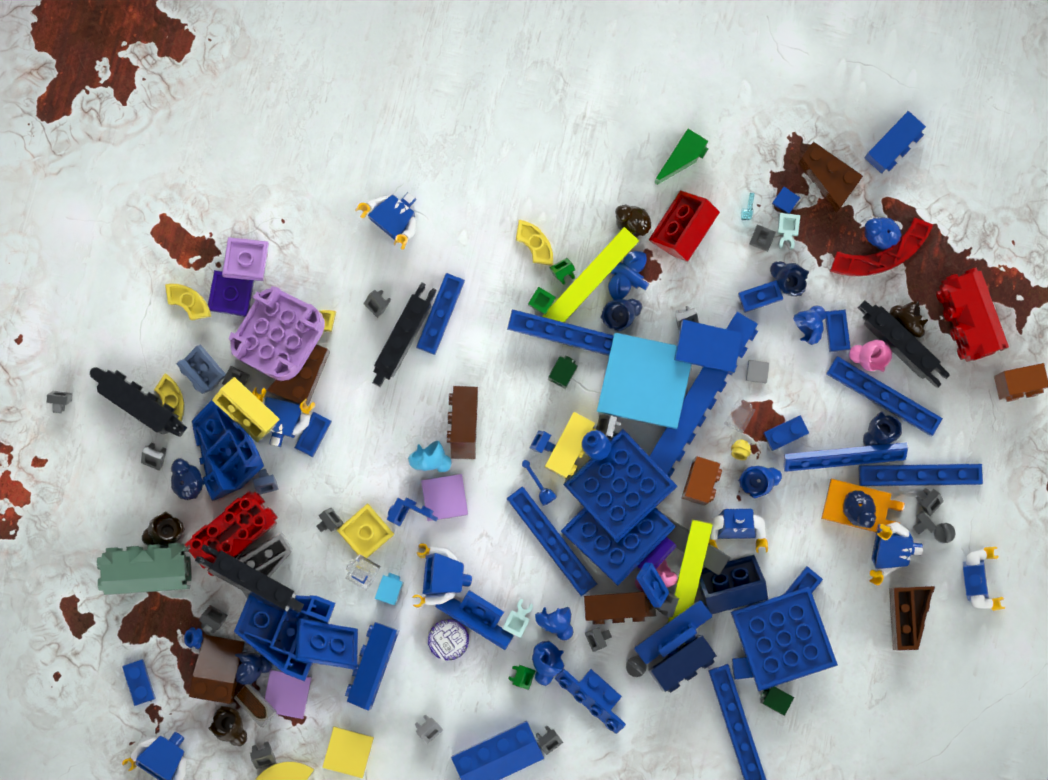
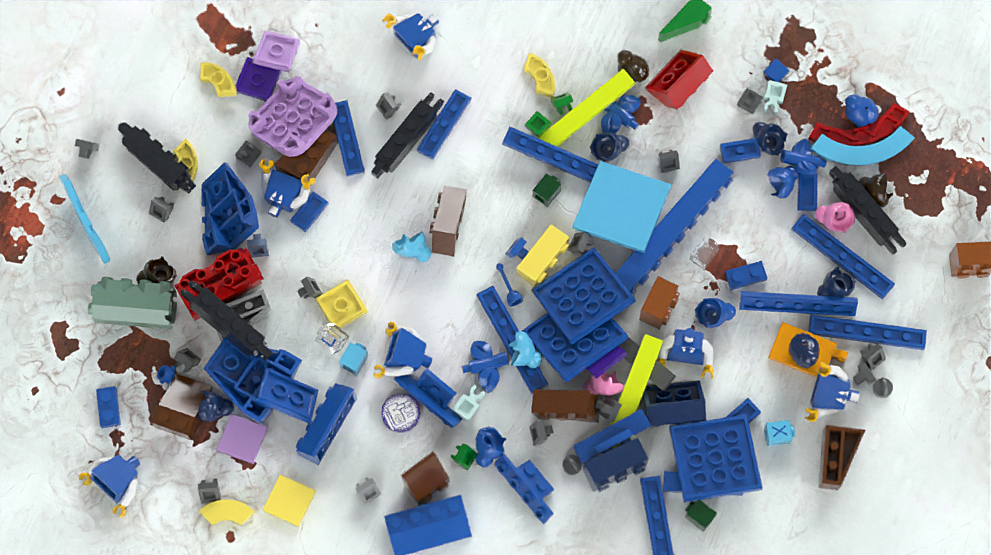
camera: 15 degrees right, 10 degrees down
dark blue piece [171,458,205,500] -> none
sand blue bracket [176,345,226,394] -> none
dark brown piece [208,706,247,746] -> none
light yellow brick [212,377,280,443] -> none
tile [234,684,277,727] -> none
blue bracket [386,497,438,527] -> none
lavender tile [421,474,468,521] -> none
blue piece [535,607,574,641] -> none
dark grey tile [536,726,564,755] -> none
blue head [582,430,612,460] -> none
blue plate [636,563,670,608] -> none
blue tile [674,319,742,373] -> none
light yellow plate [731,439,751,460] -> none
clear light blue hand [741,193,755,220] -> none
light grey tile [746,360,769,383] -> none
reddish brown wedge [799,141,863,213] -> none
blue brick [864,111,926,174] -> none
red brick [936,267,1009,362] -> none
torso [963,547,1005,611] -> none
none -> medium azure tile [59,174,110,264]
none -> blue tile [333,100,365,177]
none -> reddish brown slope [401,451,450,505]
none -> blue plant [461,341,509,393]
none -> medium azure piece [509,331,542,368]
none -> medium azure brick [764,420,795,446]
none -> blue plant [780,139,827,175]
none -> medium azure tile [810,126,915,166]

